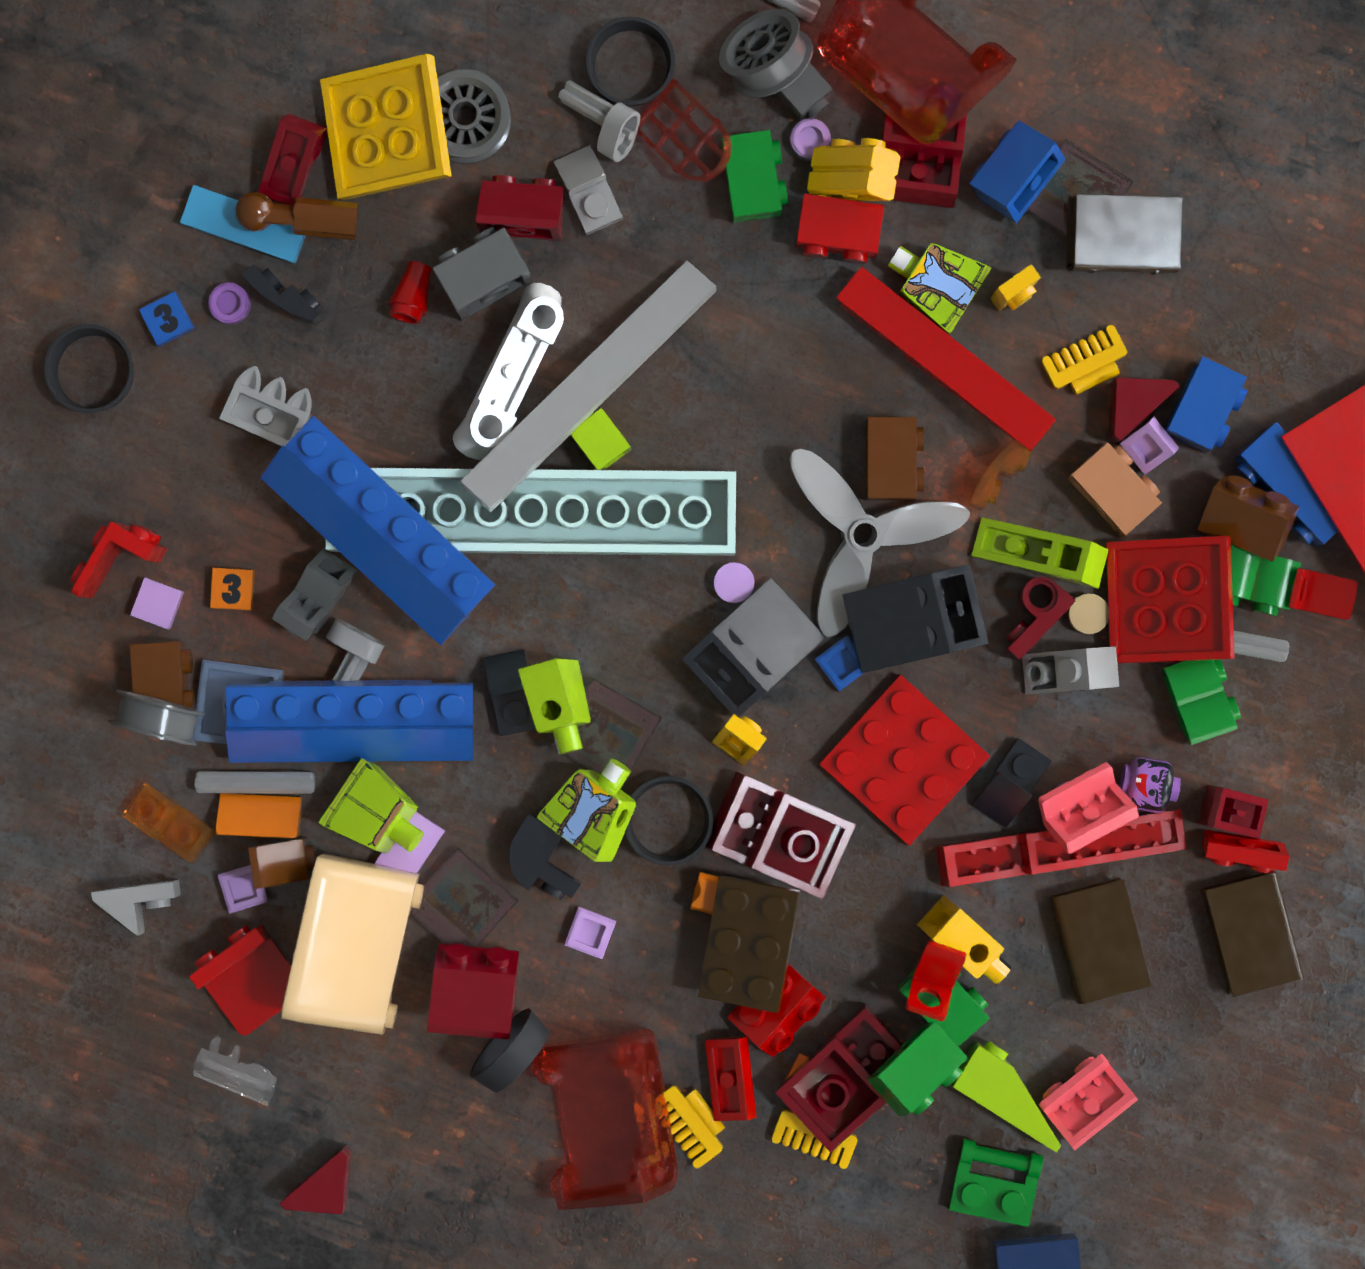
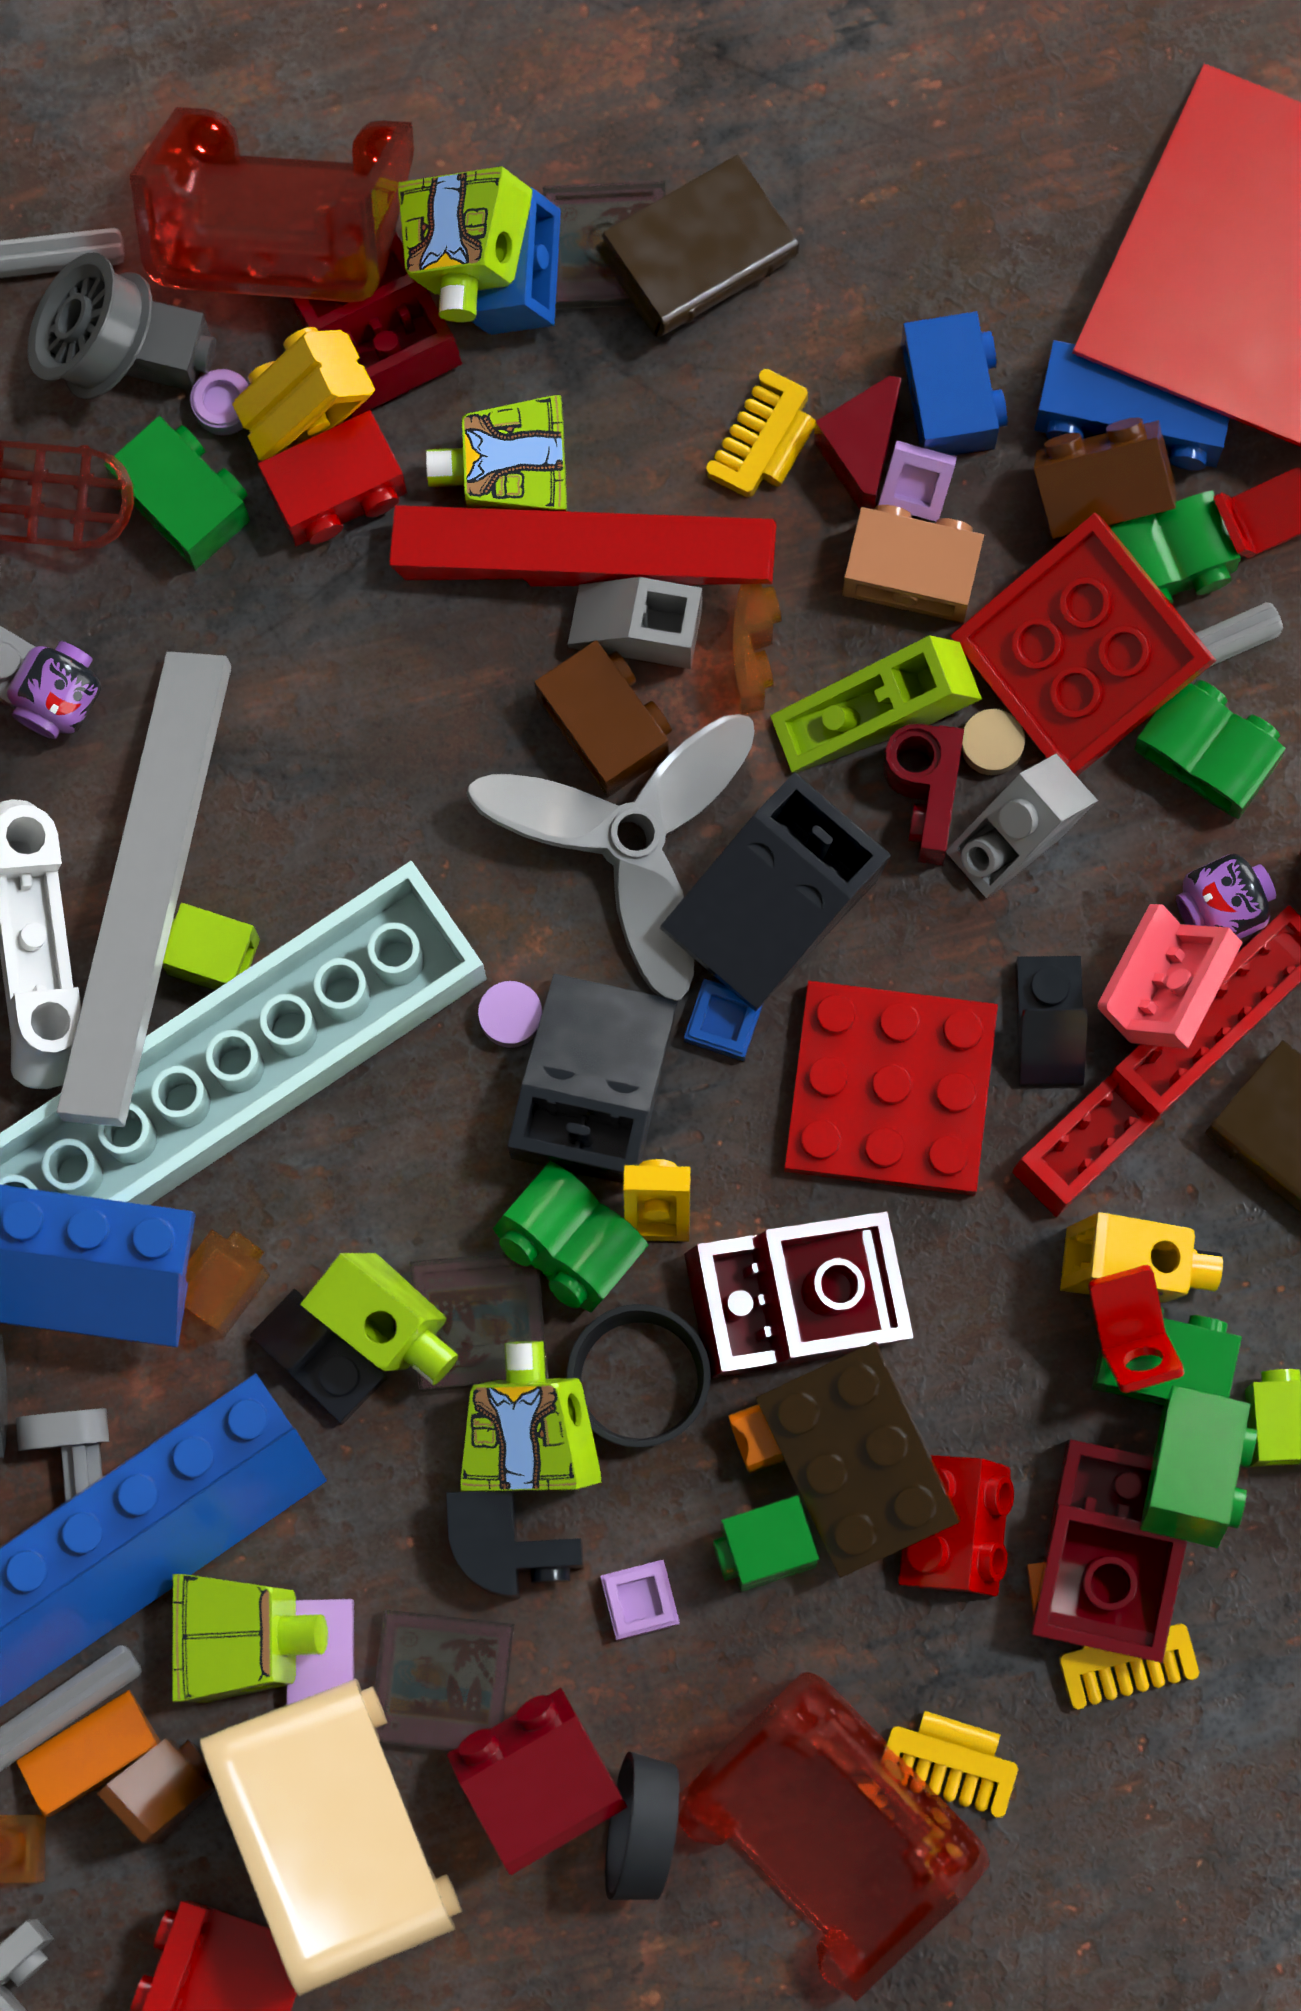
camera: 30 degrees left, 10 degrees down
lavender tile [218,865,270,914] -> none
red plate [705,1037,757,1121] -> none
yellow plate [990,264,1041,311] -> none
none -> medium lavender head [7,641,102,739]
none -> clear orange brick [184,1229,270,1337]
none -> lime torso [398,166,532,322]
none -> green brick [493,1161,649,1313]
none -> light grey slope [568,577,702,669]
none -> green brick [713,1495,819,1592]

